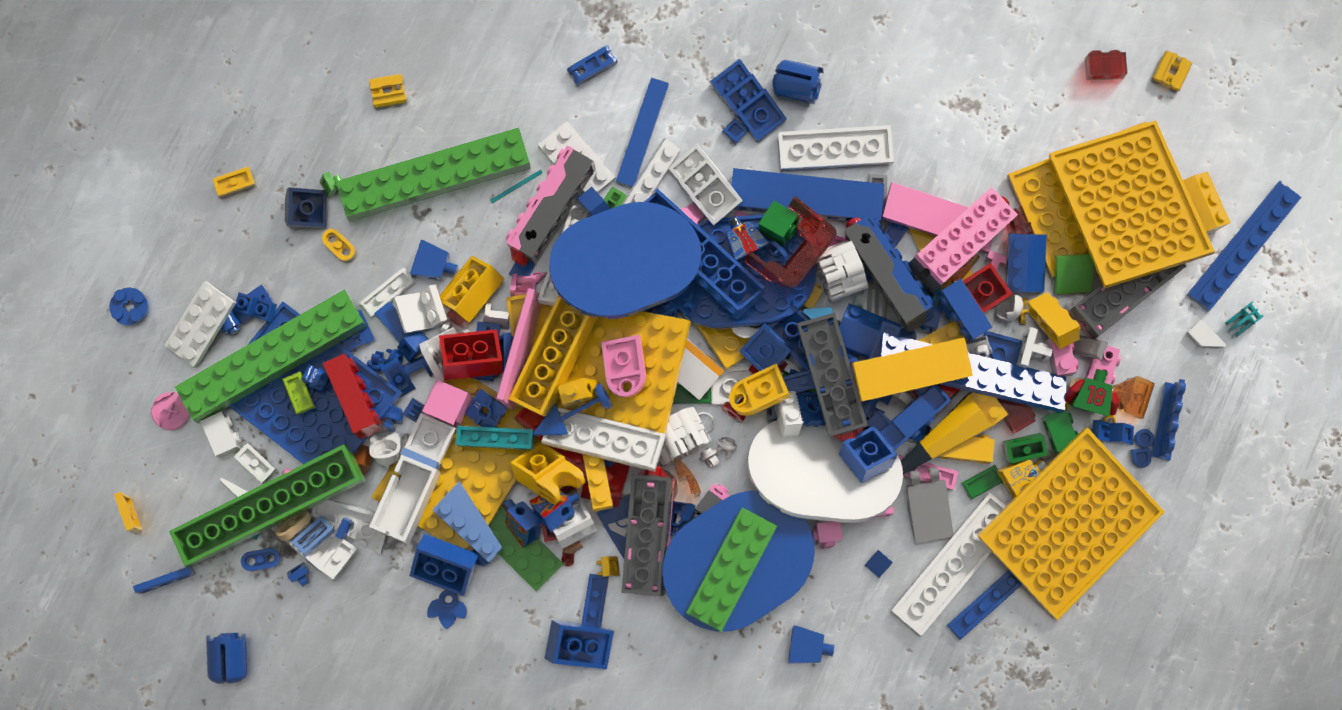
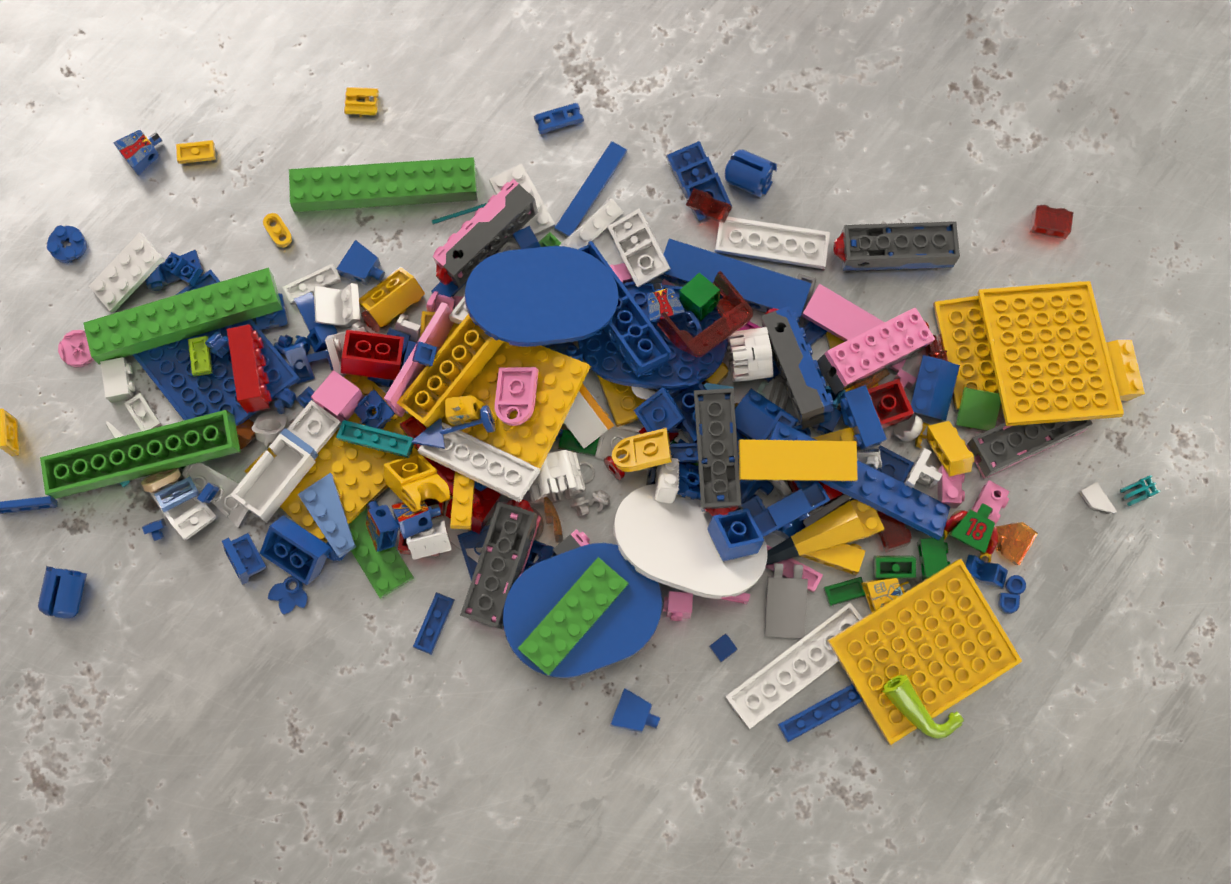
camera: 15 degrees right, 5 degrees down
blue plate [241,548,281,572] -> none
dark blue slope [285,187,326,228] -> none
bright green tile [319,172,342,198] -> none
blue slope [545,620,614,669] -> none
arm [561,541,583,567] -> none
yellow tile [596,556,620,577] -> none
blue tile [722,118,749,145] -> none
light grey tile [1073,335,1108,360] -> none
blue fence [1151,379,1186,461] -> none
yellow piece [1152,51,1193,91] -> none
blue plate [1187,181,1302,312] -> none
none -> torso [113,130,162,175]
none -> blue bracket [222,533,266,585]
none -> blue plate [412,341,437,367]
none -> clear red slope [686,189,732,223]
none -> dark grey piece [834,221,960,271]
none -> lime animal [883,675,964,739]

